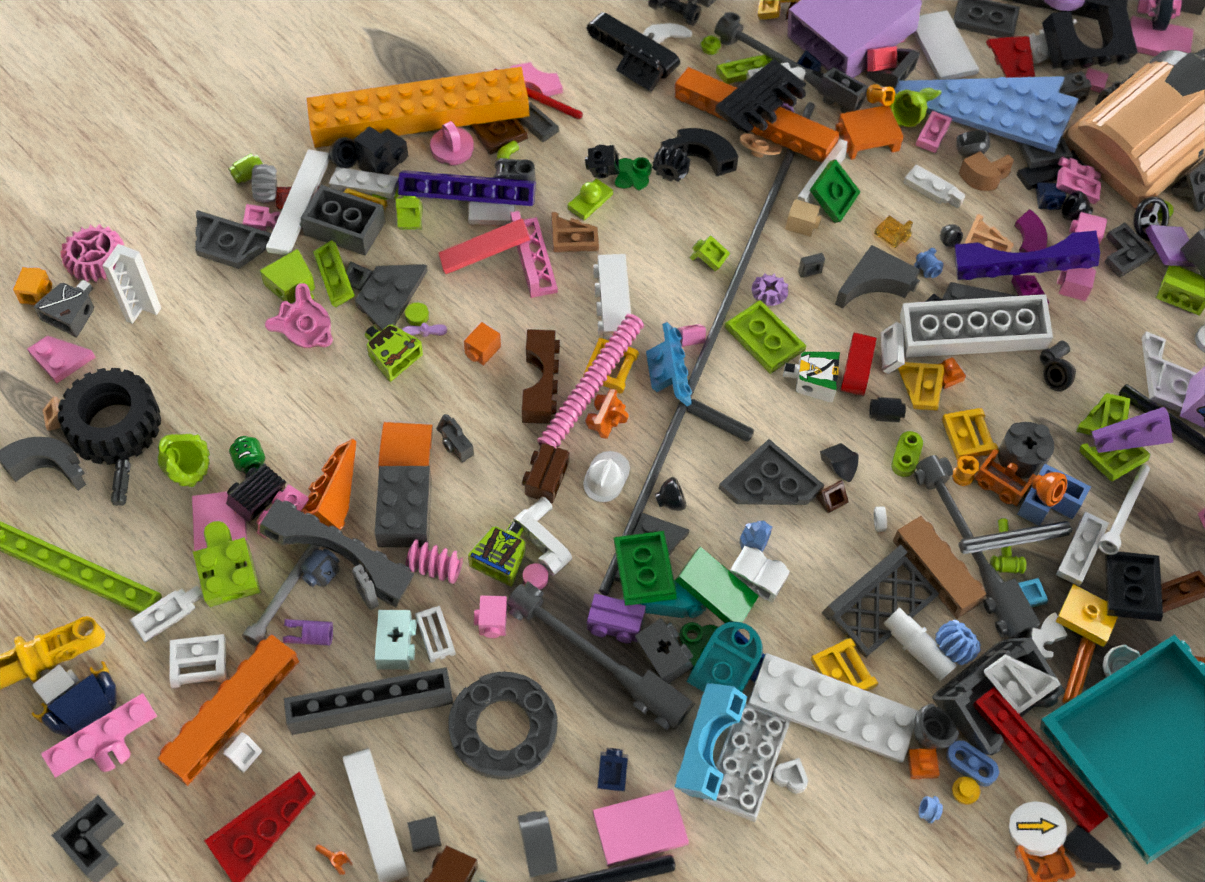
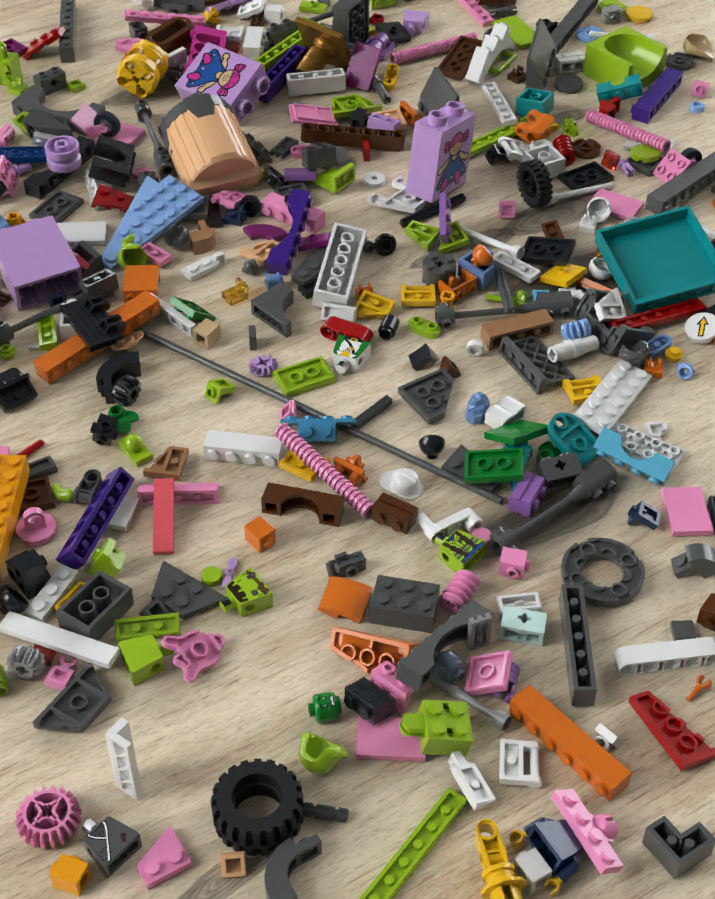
camera: 75 degrees left, 15 degrees down
light orange bush [866,84,895,106] -> none
none -> bright pink tile [464,650,513,696]

